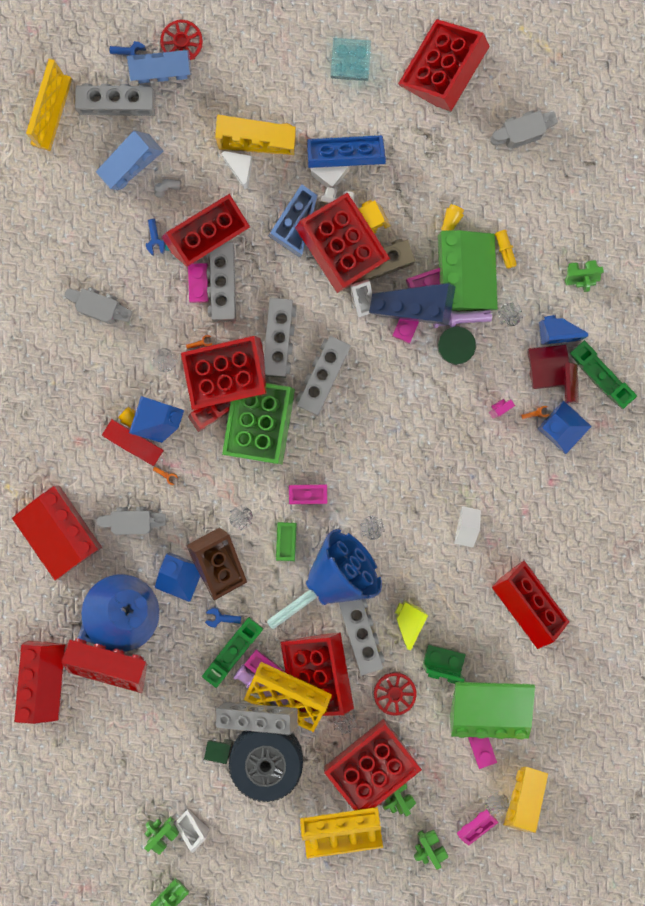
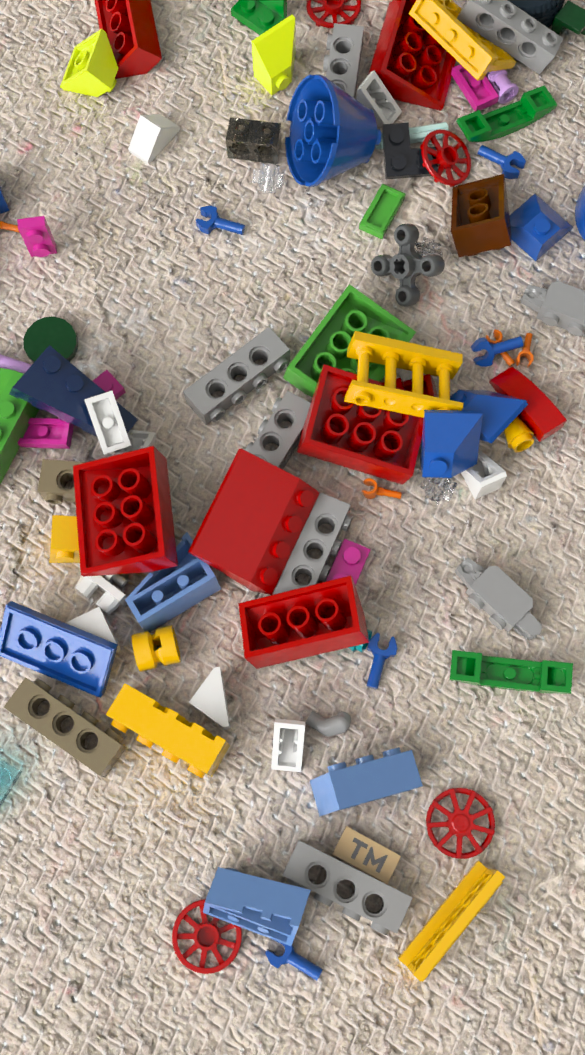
camera: 150 degrees left, 15 degrees down
dark pink plate [289,484,327,504] -> none
none -> dark tan brick [4,677,127,778]
none -> neon yellow slope [60,29,118,97]
none -> white plate [84,391,131,455]
none -> yellow wheel [131,625,181,672]
none -> red slope [188,449,320,595]
none -> blue bar [196,206,245,235]
none -> clear smoke brick [226,117,282,164]
none -> white slope [271,718,306,772]
none -> tan tile [332,826,401,885]
none -> yellow fence [344,331,463,418]
none -> white slope [356,71,402,128]
none -> dark grey gear [371,223,445,307]
none -> black plate [382,122,438,180]
none -> red wheel [420,129,471,187]
none -> blue slope [420,410,483,478]
none -> red wheel [426,788,495,859]
none -> green slope [450,650,573,694]
none -> white slope [461,450,507,500]
none -> blue bar [471,336,523,367]
none -> orange hand [515,333,534,368]

